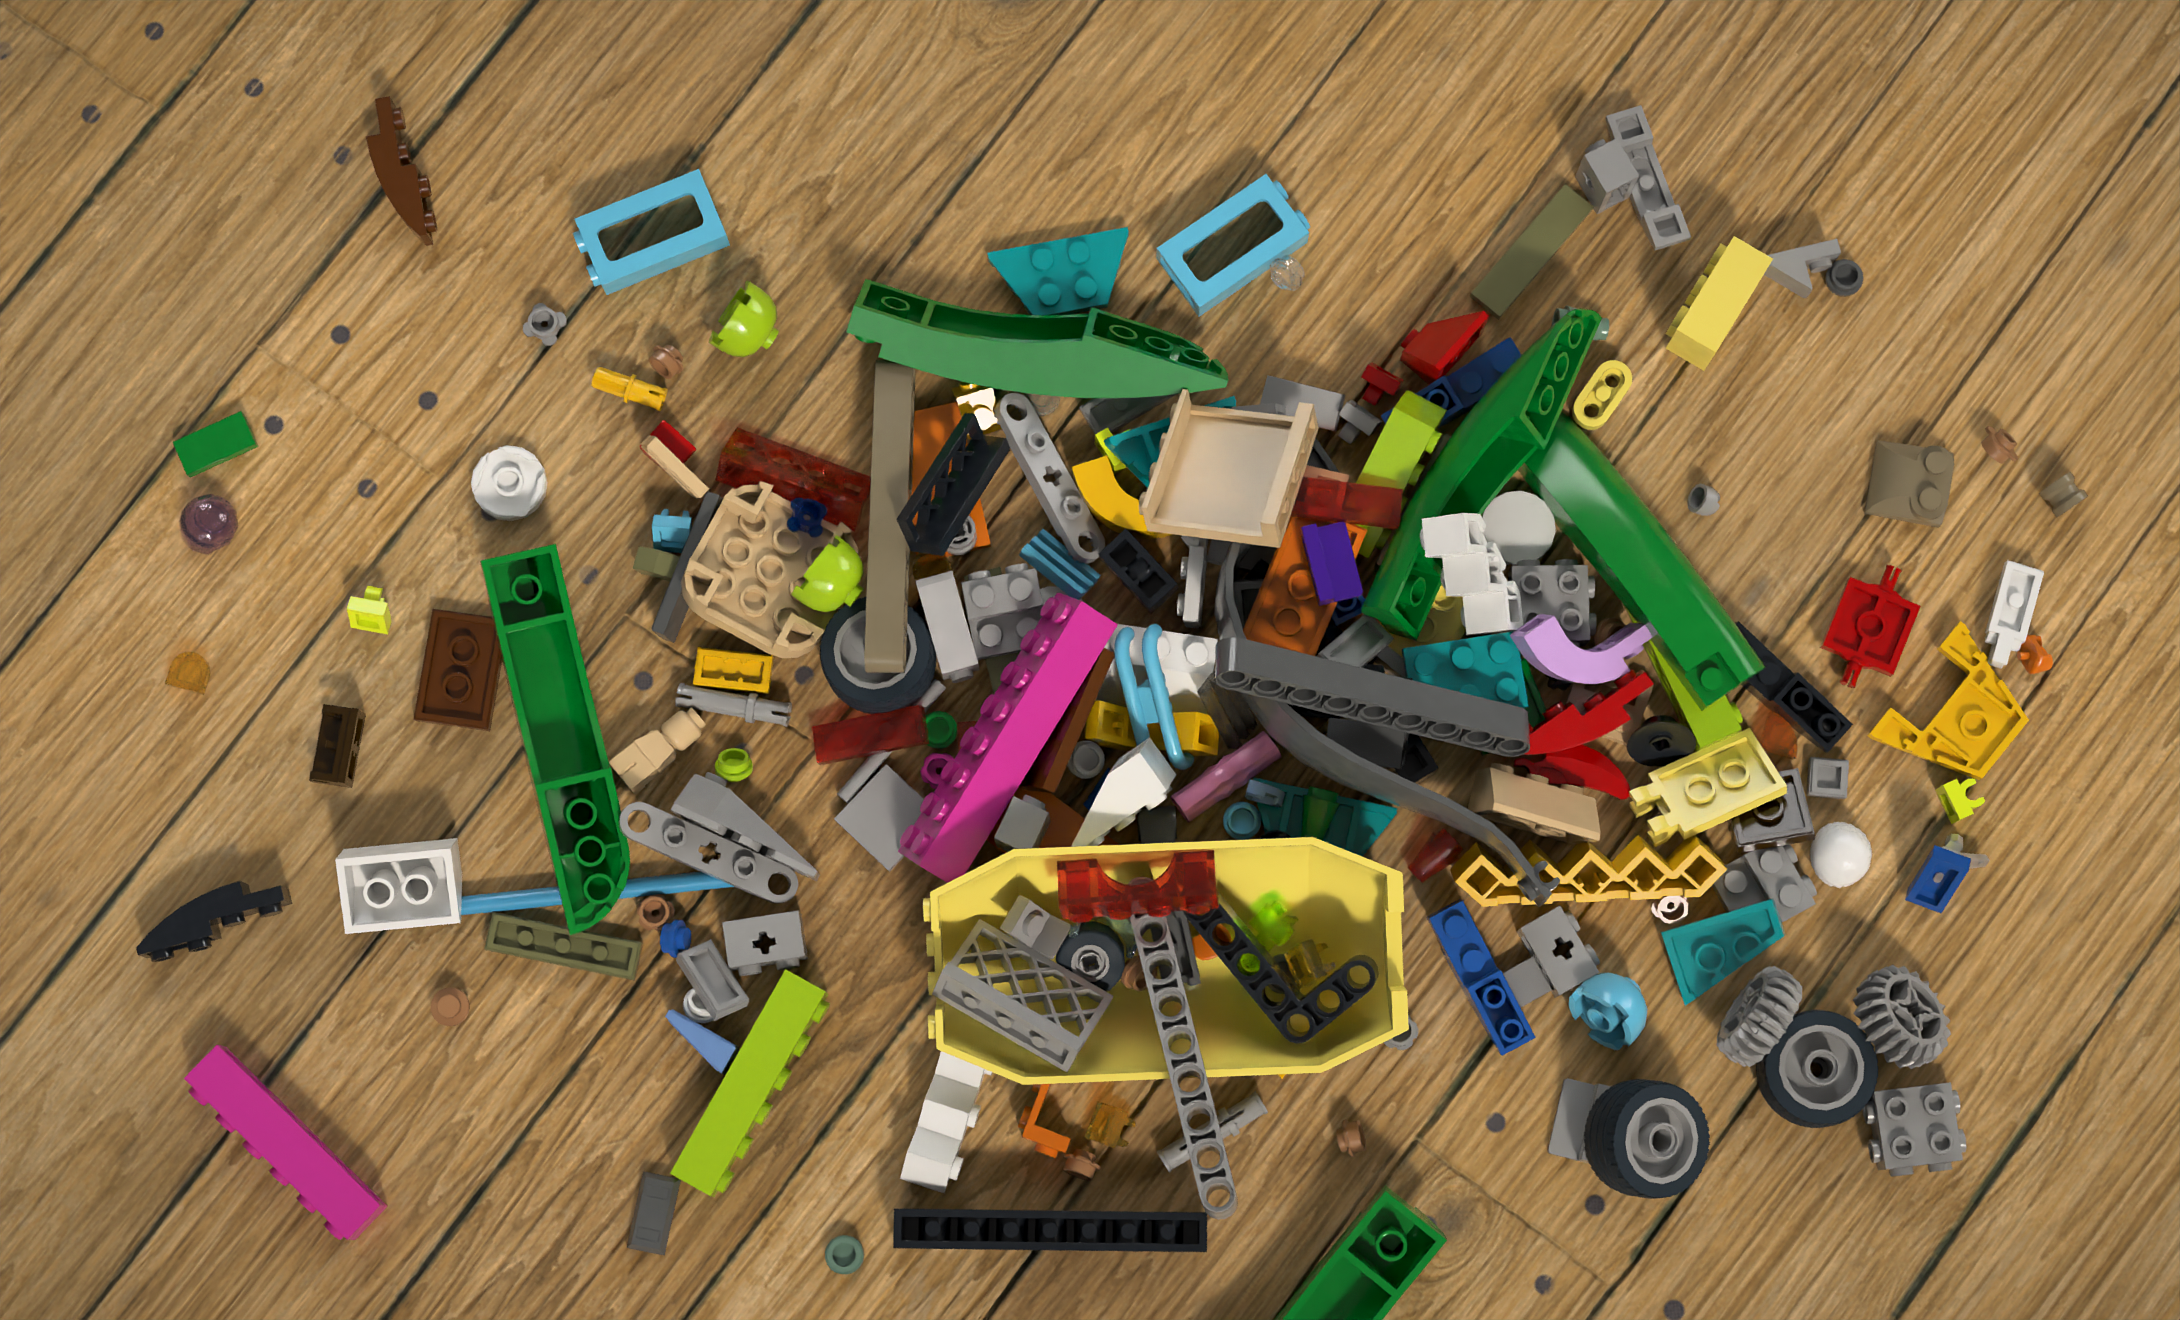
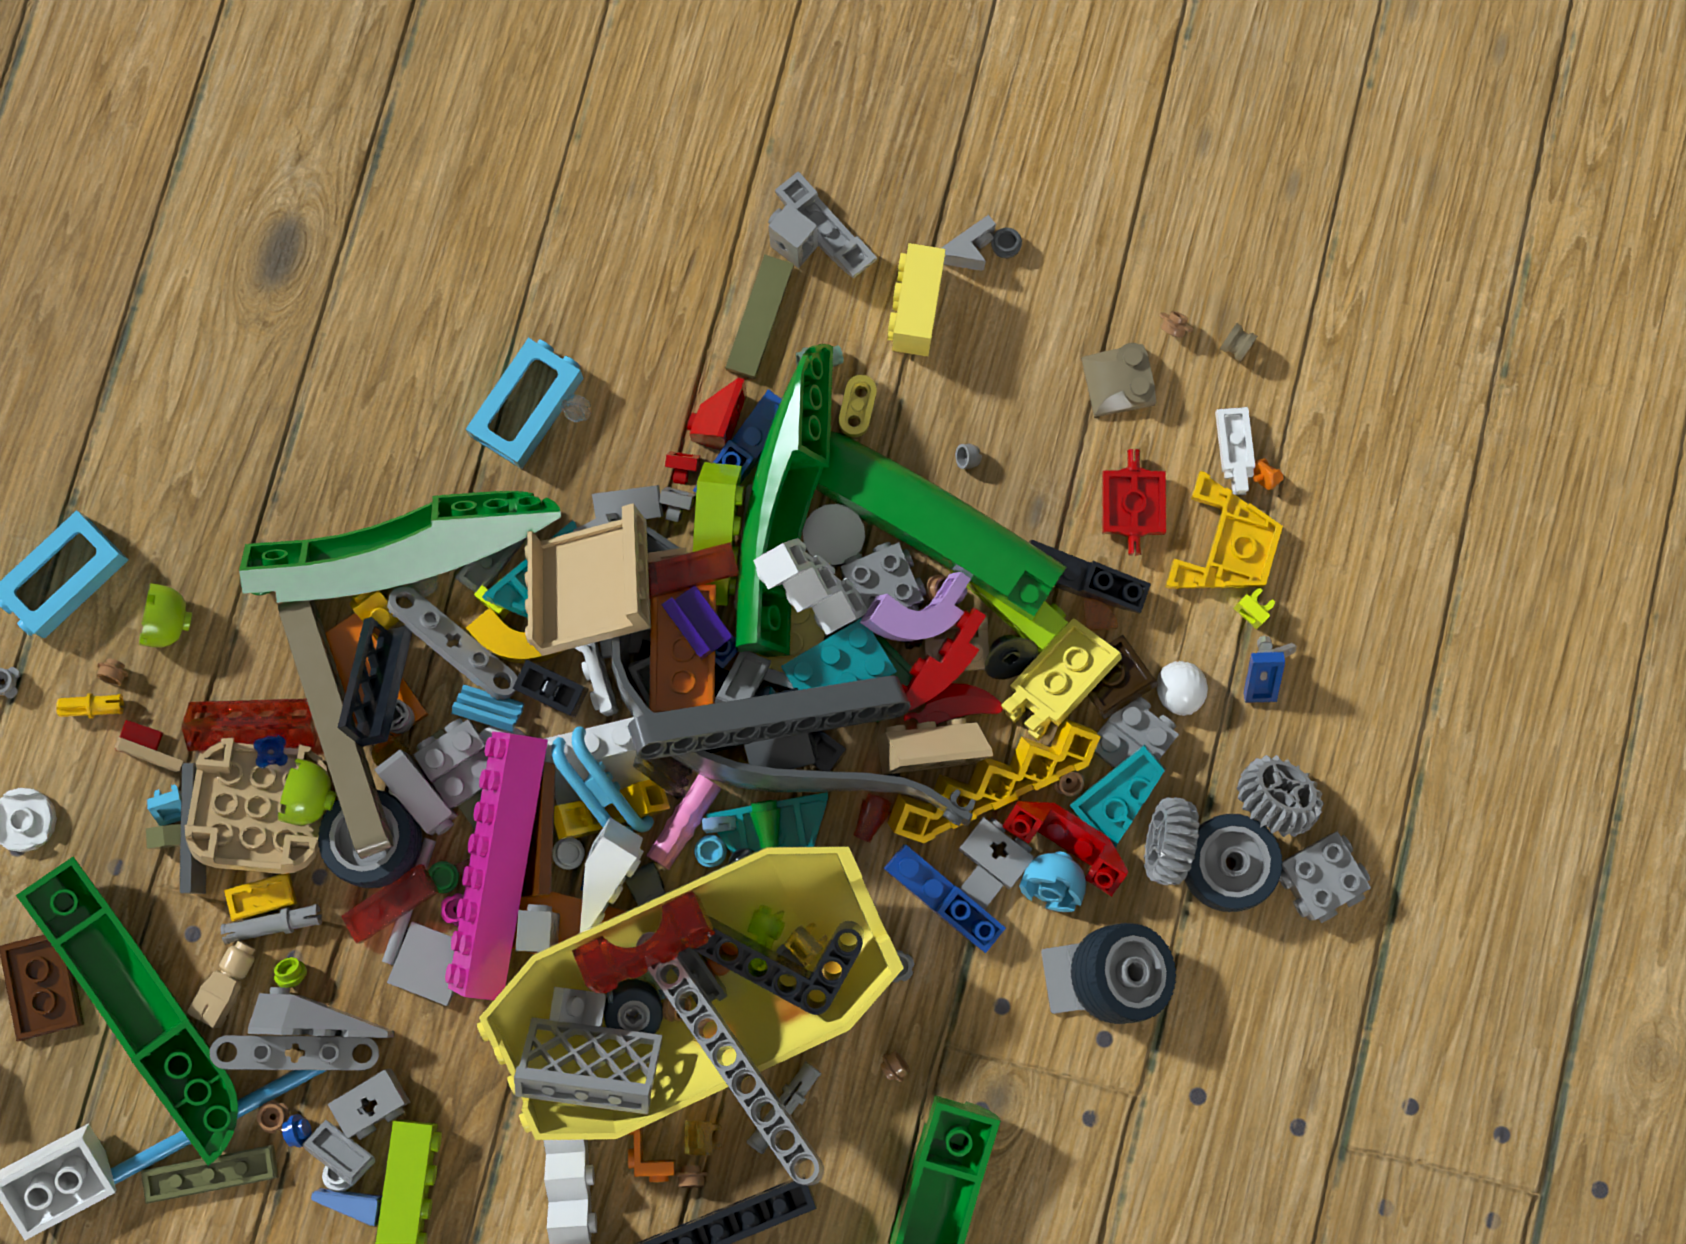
camera: 25 degrees left, 0 degrees up
teal wing [987,227,1129,315] -> none
light grey tile [1806,757,1849,799] -> none
none -> red slope [1002,801,1129,897]

